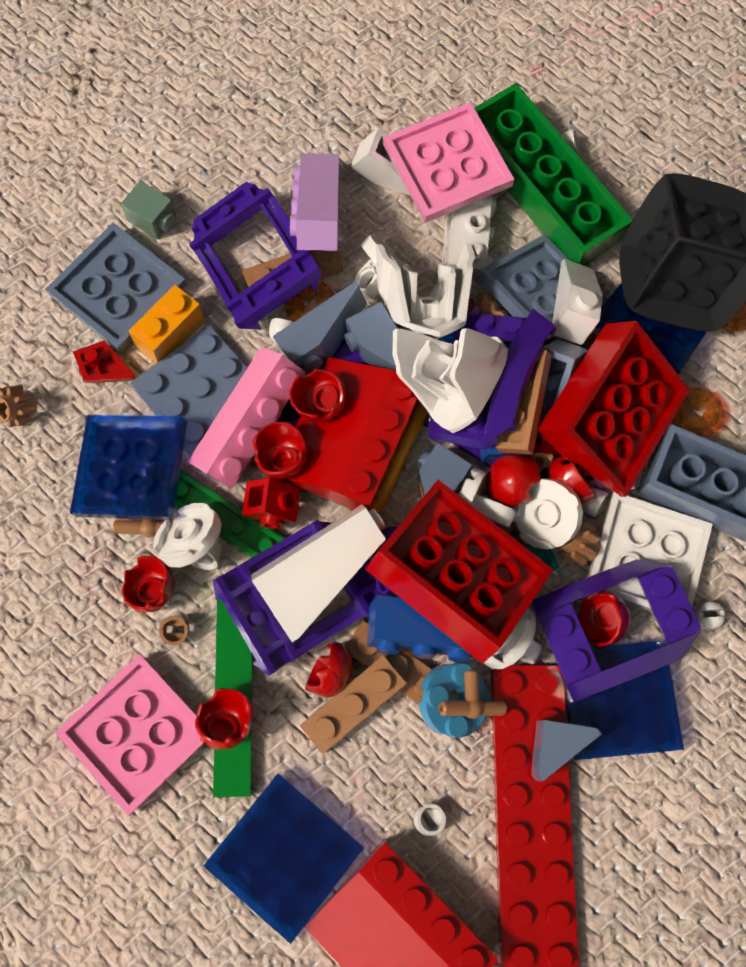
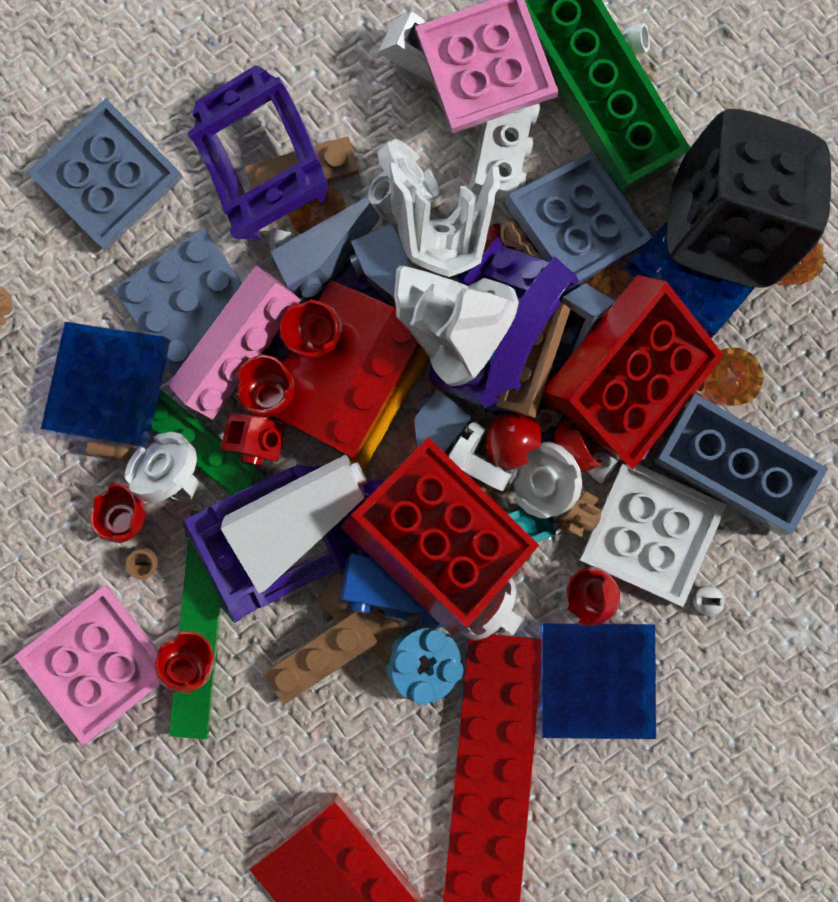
camera: 10 degrees right, 10 degrees up
red piece [73,340,135,383] -> none
sand green brick [121,180,176,240] -> none
light orange brick [129,285,205,363] -> none
clear blue plate [203,773,364,944] -> none
lavender brick [290,153,339,251] -> none
red hair [305,642,353,697] -> none
white hinge [414,804,446,836] -> none
medium nougat piece [438,670,507,719] -> none
sand blue slope [531,720,601,781] -> none
dark purple wedge [532,559,702,702] -> none
white slope [552,259,603,345] -> none

